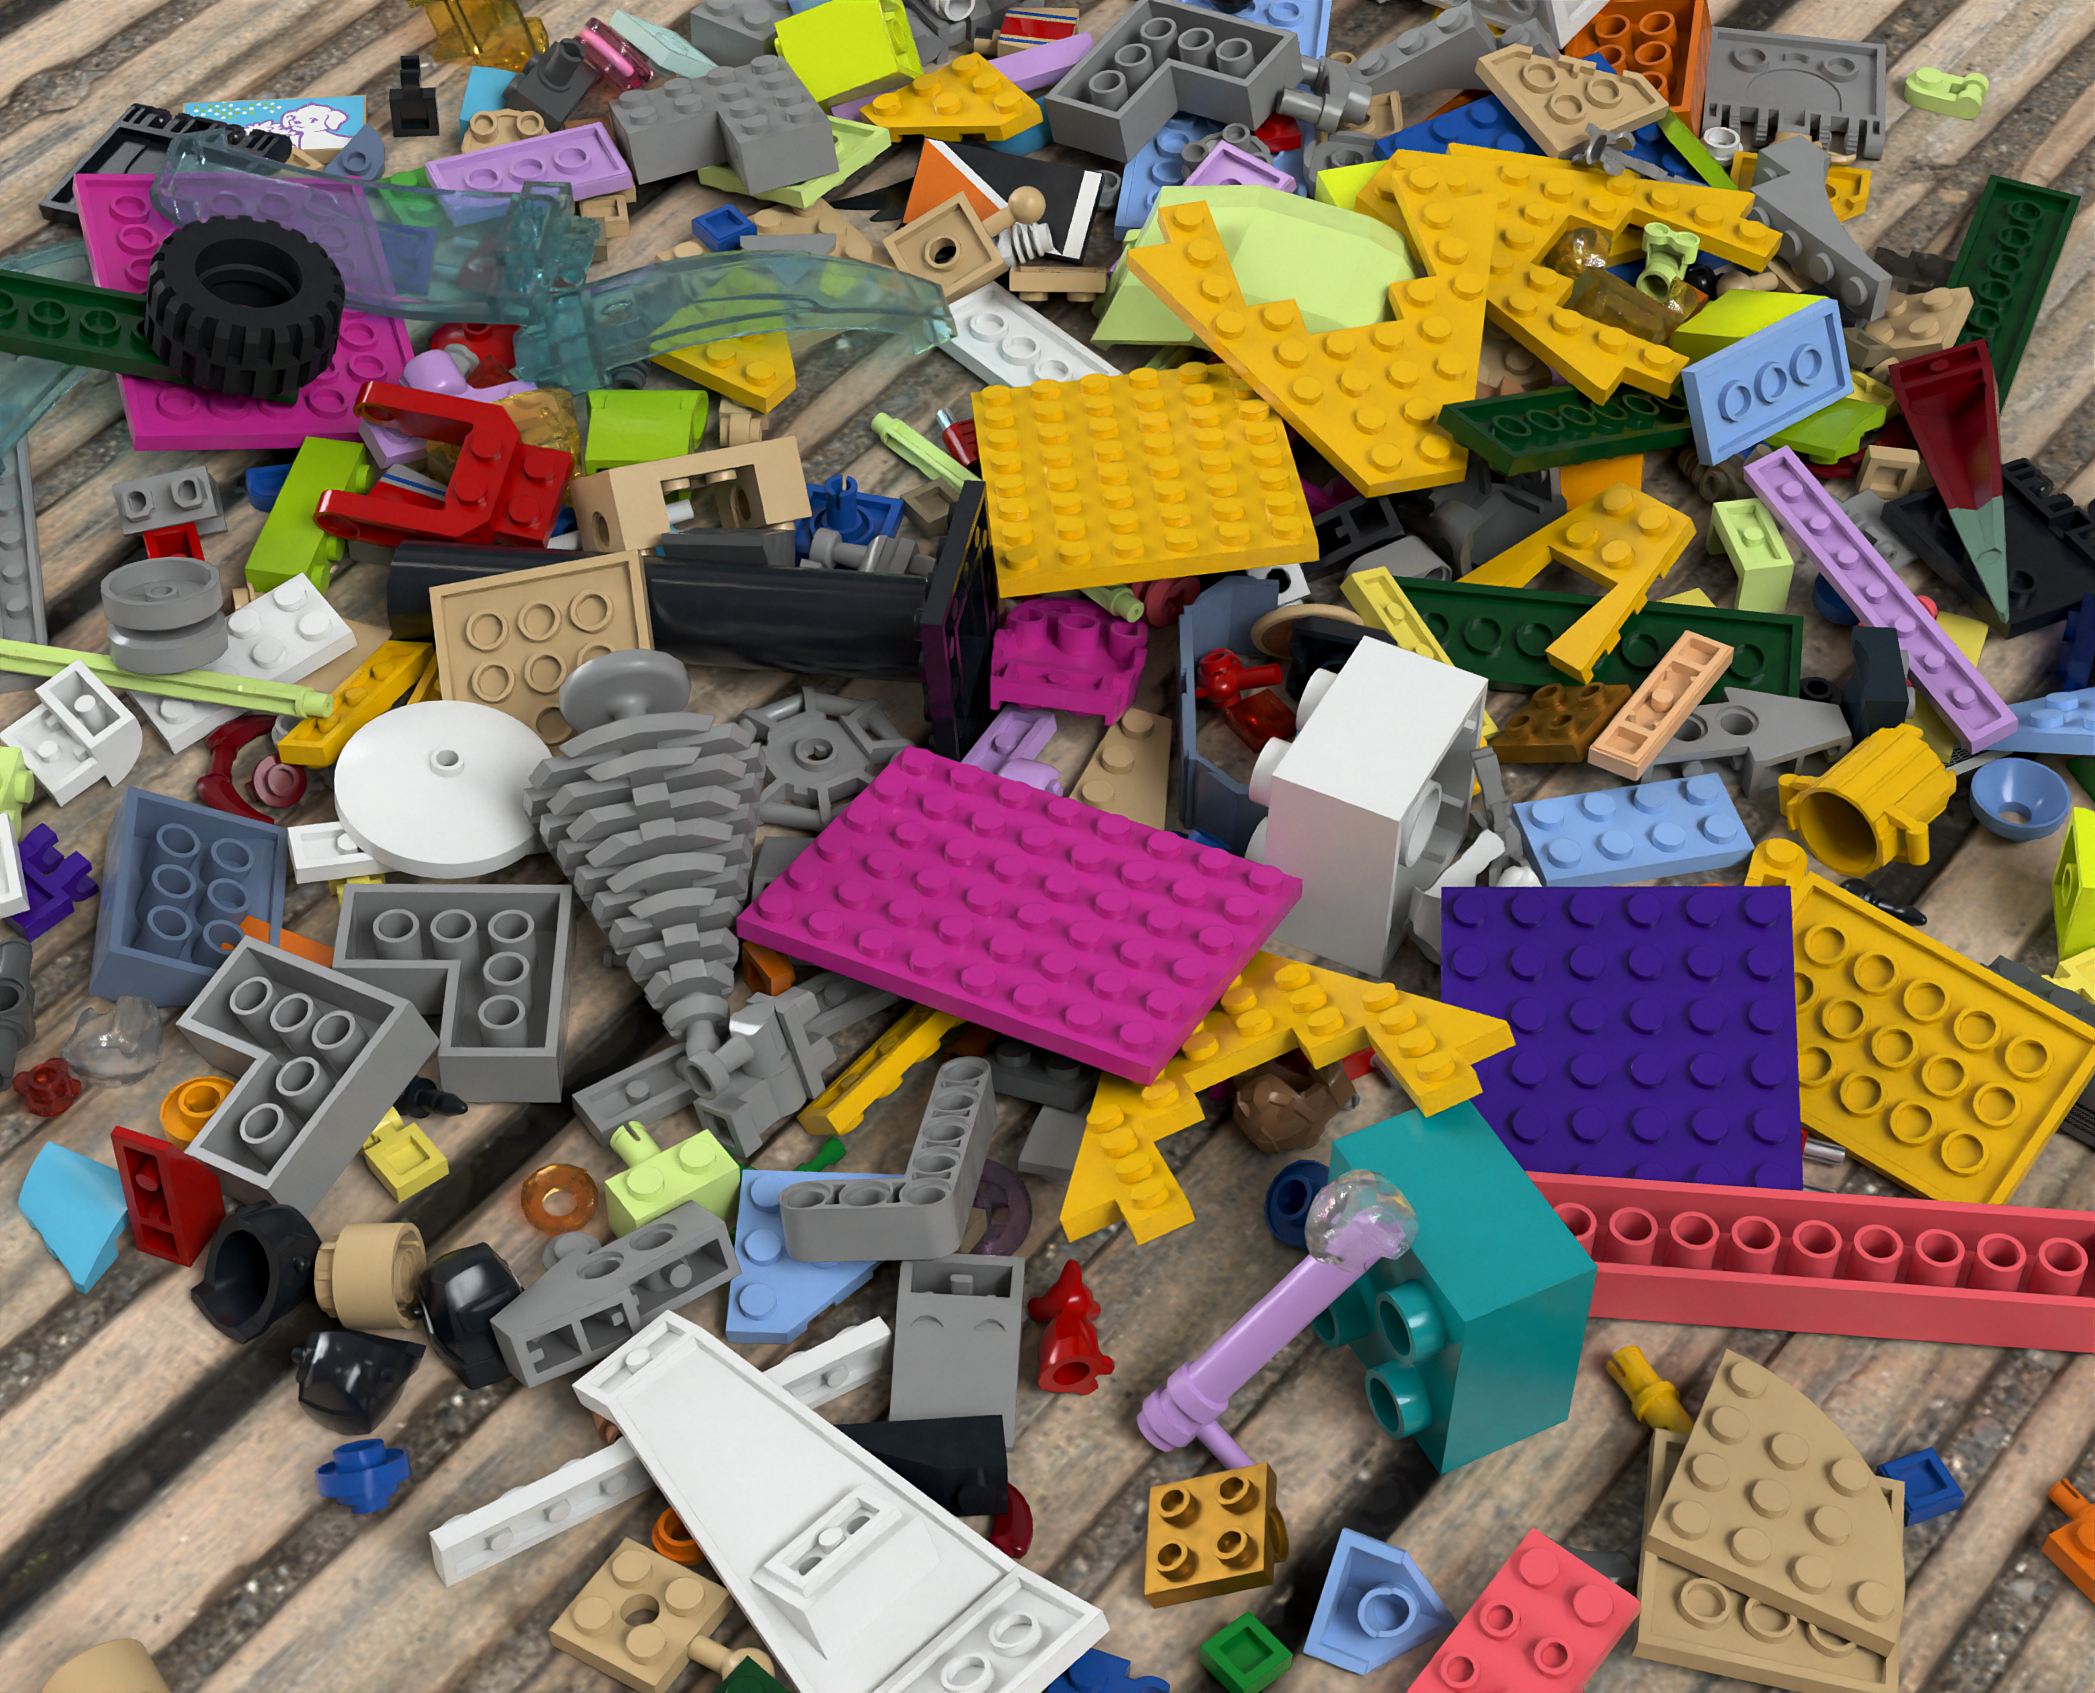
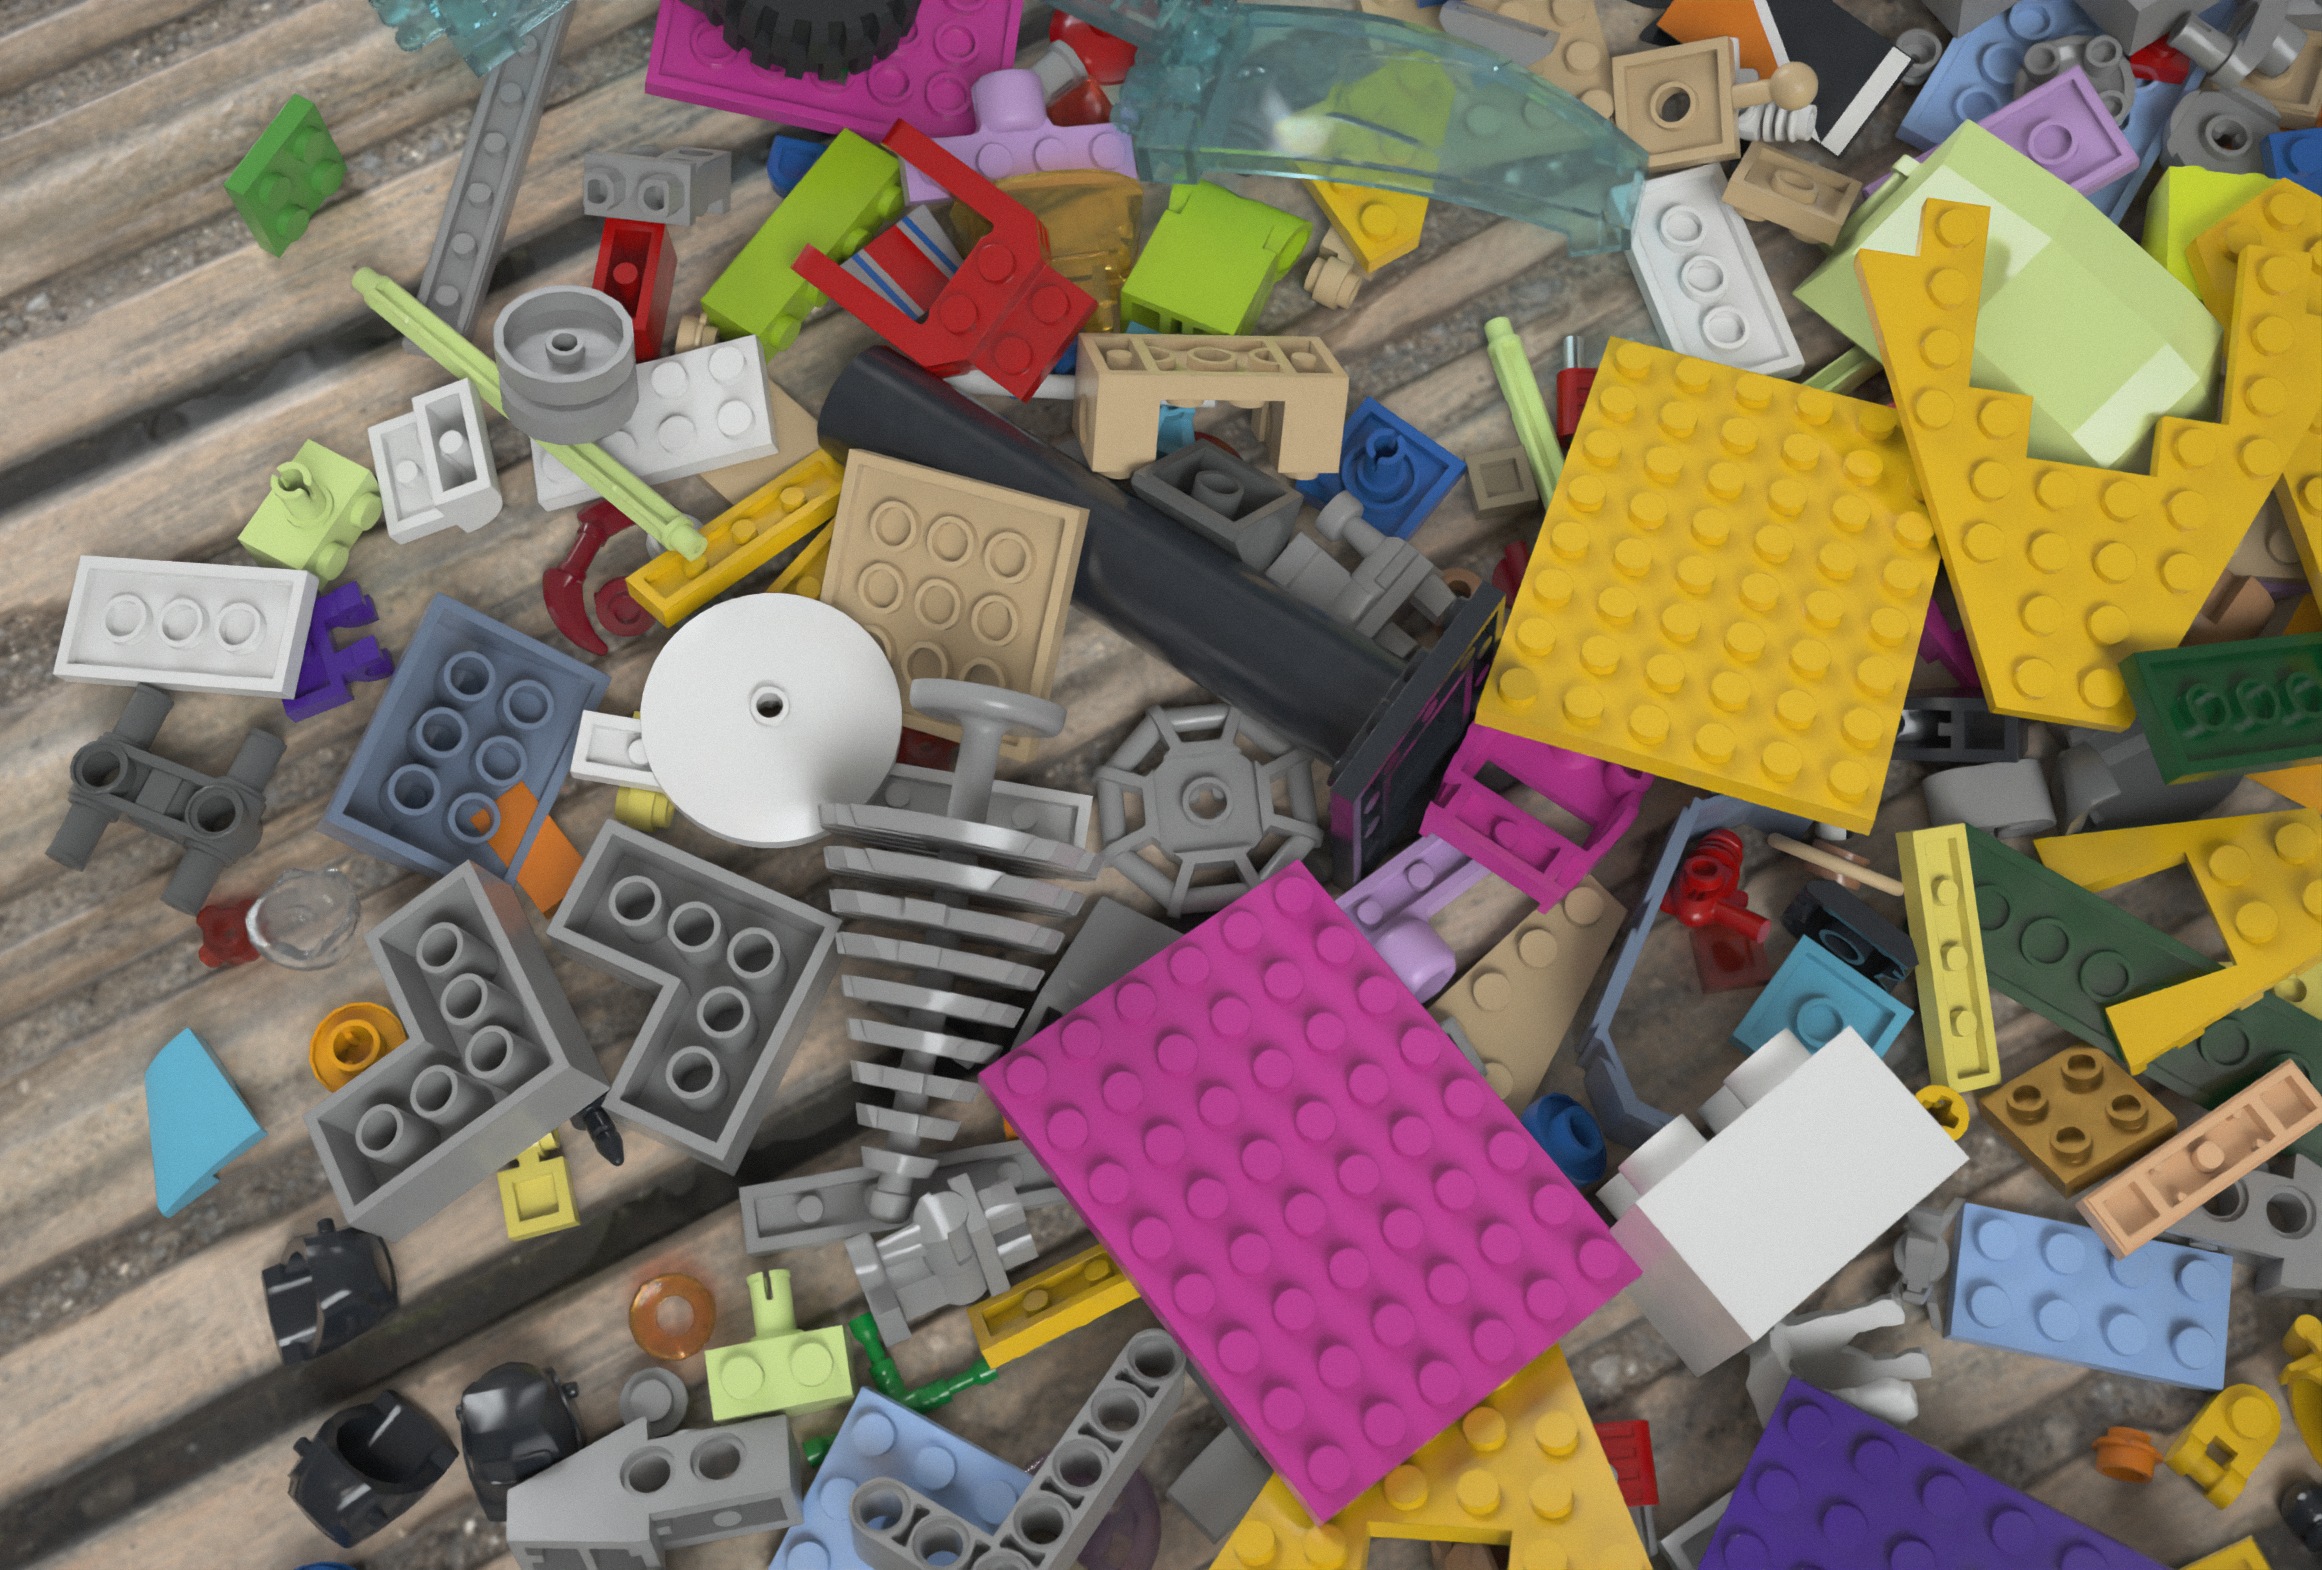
camera: 25 degrees right, 25 degrees up
red slope [110,1125,226,1268] -> none
tan piece [314,1223,427,1329] -> none

